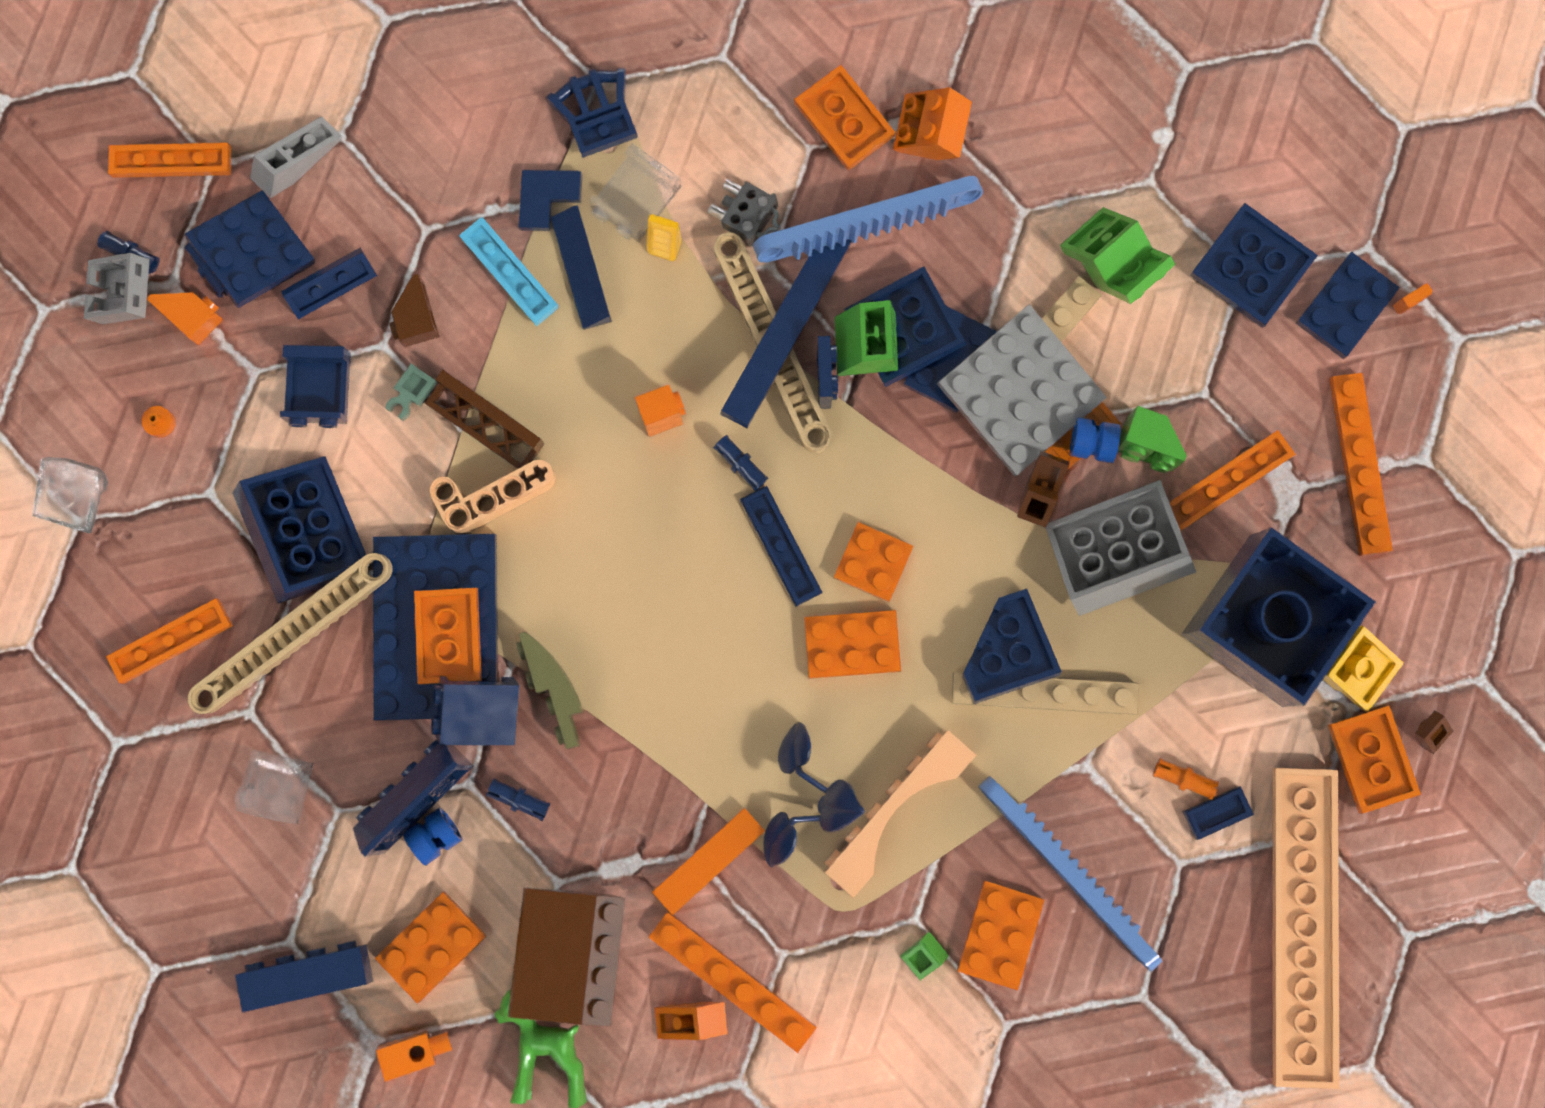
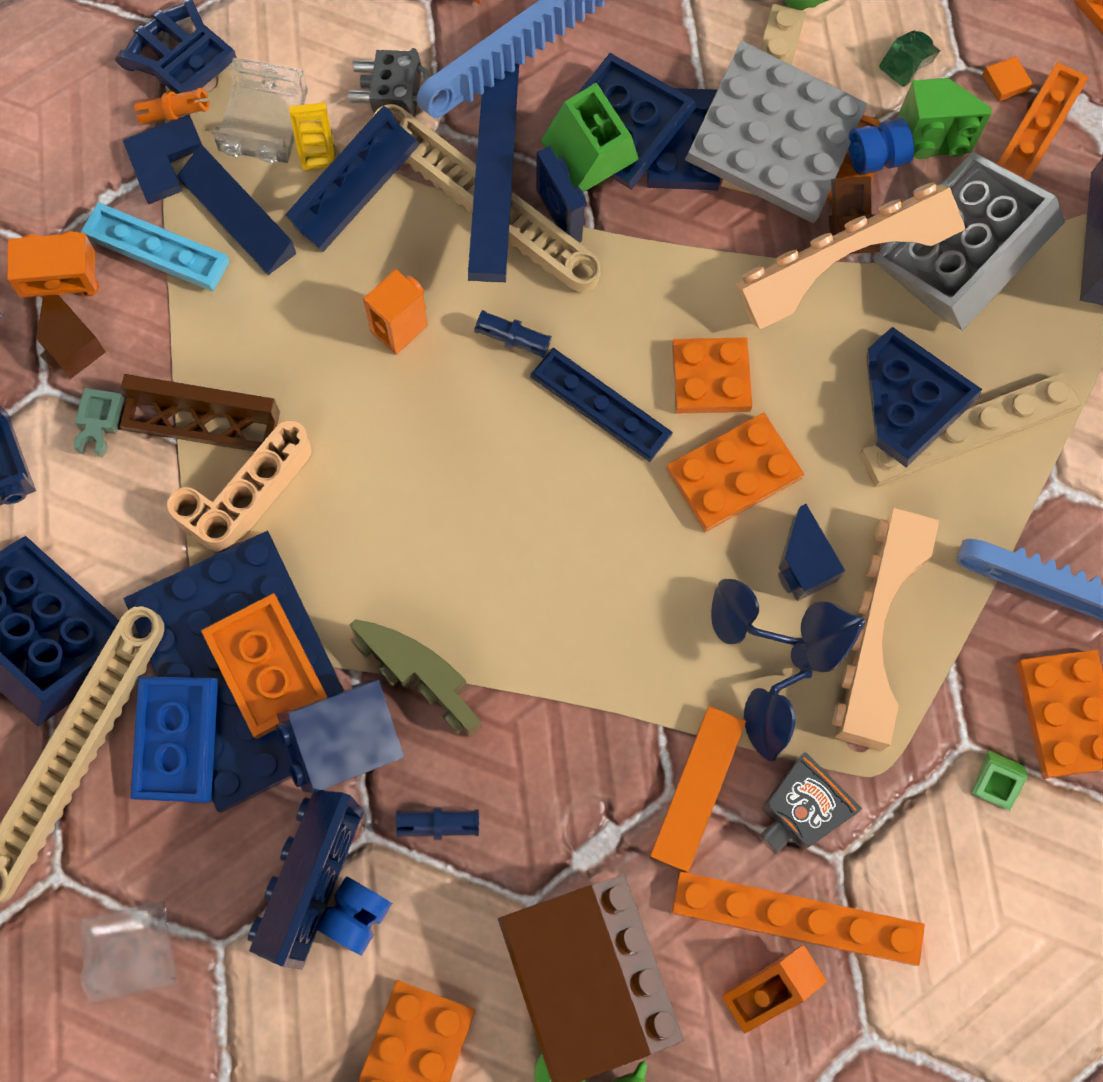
camera: 30 degrees left, 10 degrees down
none -> orange brick [7,231,99,299]
none -> blue tile [130,676,218,803]
none -> orange pin [134,88,210,125]
none -> dark blue fence [285,105,419,252]
none -> light nougat arch [735,182,966,329]
none -> dark grey torso [759,752,862,854]
none -> dark blue slope [778,504,845,601]
none -> clear green bracket [879,30,941,87]
none -> orange tile [982,56,1033,102]

